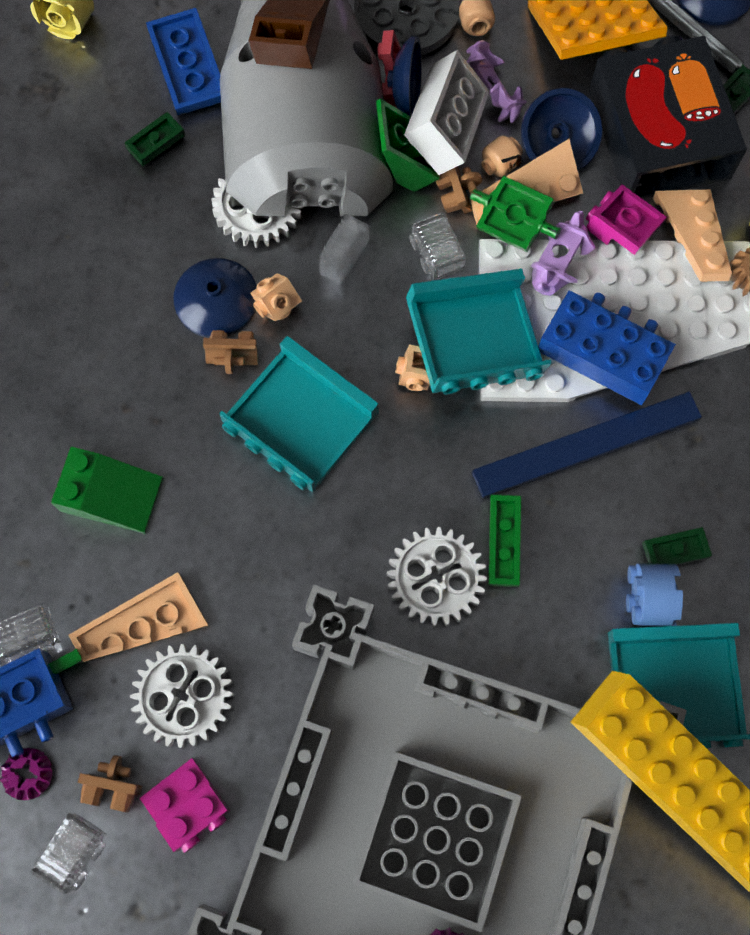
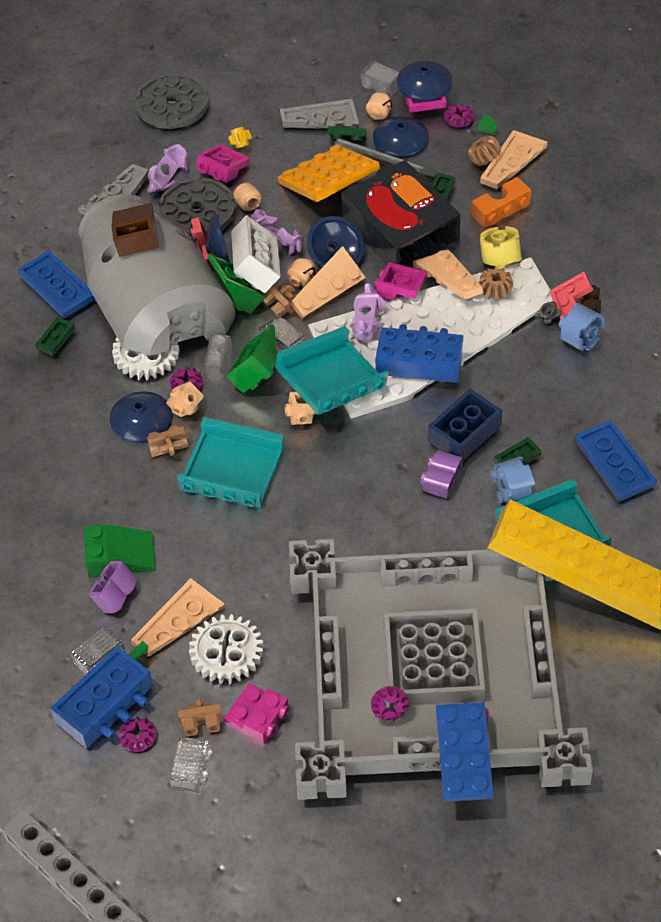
camera: 20 degrees left, 20 degrees down
white gear [387,527,487,627] -> none
green plate [470,176,561,252] -> none
dark blue tile [472,391,702,499] -> none
green plate [488,495,521,587] -> none
none -> medium lavender brick [89,561,137,613]
none -> magenta gear [170,367,203,390]
none -> green slope [226,324,276,393]
none -> magenta gear [371,686,409,723]
none -> medium lavender brick [420,450,463,498]
none -> dark blue brick [428,388,503,462]

